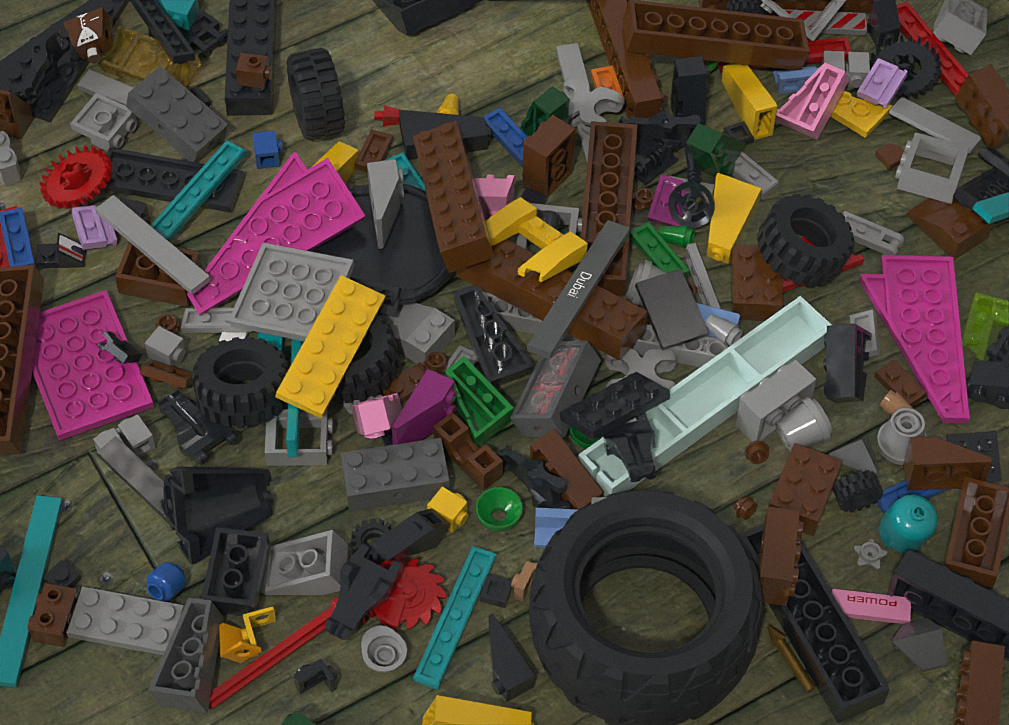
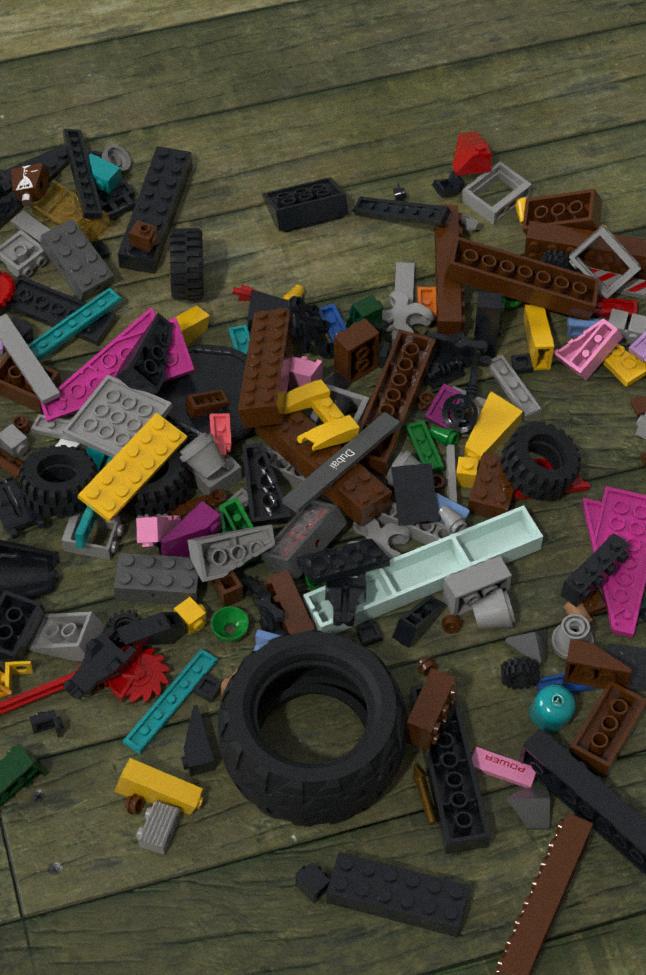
camera: 15 degrees right, 0 degrees up
blue brick [252,131,283,169] -> none
reddish brown plate [355,129,393,172] -> none
light grey piece [361,625,407,673] -> none
light grey slope [367,159,404,249] -> none
dark green wedge [686,123,746,178] -> none
reddish brown brick [768,443,843,536] -> none
black wedge [824,323,872,403] -> none
light grey plate [843,211,905,255] -> none
light grey plate [850,309,880,357] -> none
light grey plate [854,539,887,569] -> none
none -> black wedge [115,313,173,394]
none -> light grey piece [179,432,226,479]
none -> reddish brown slope [185,389,230,418]
none -> light grey wedge [188,524,275,582]
none -> coral hinge [209,413,231,462]
none -> black plant [288,296,334,359]
none -> black tile [355,620,383,647]
none -> black tile [378,342,390,369]
none -> black slope [392,595,447,648]
none -> yellow brick [456,457,478,488]
none -> black brick [560,533,630,608]

